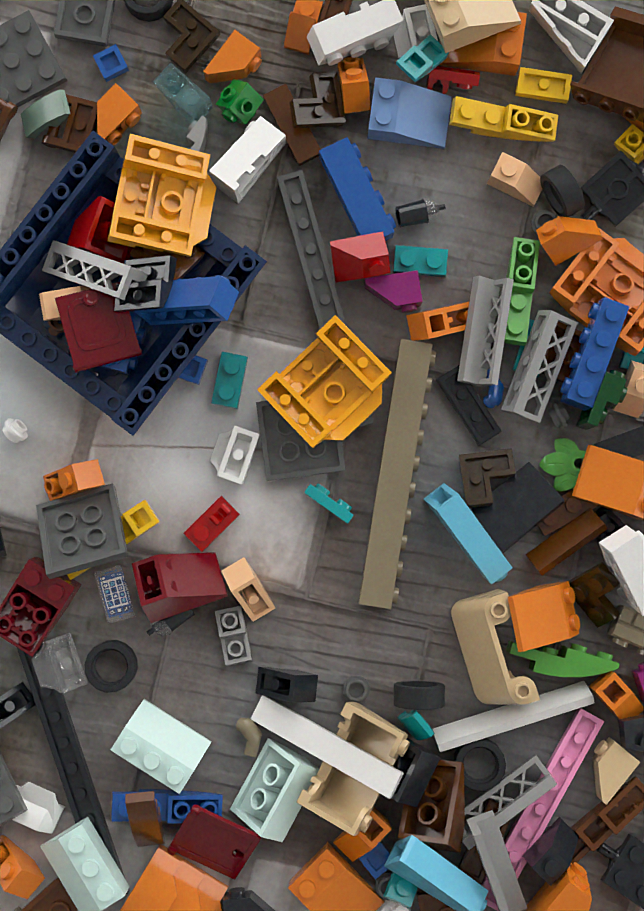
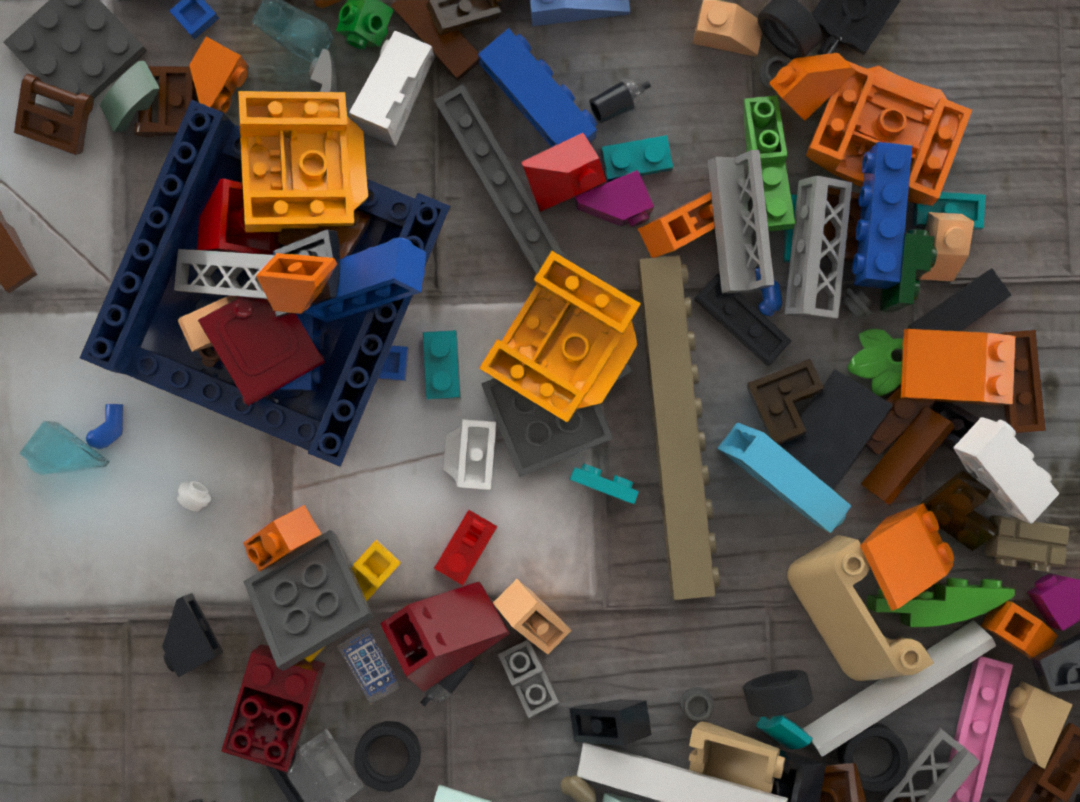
camera: 10 degrees left, 0 degrees up
none -> orange slope [256,253,337,314]

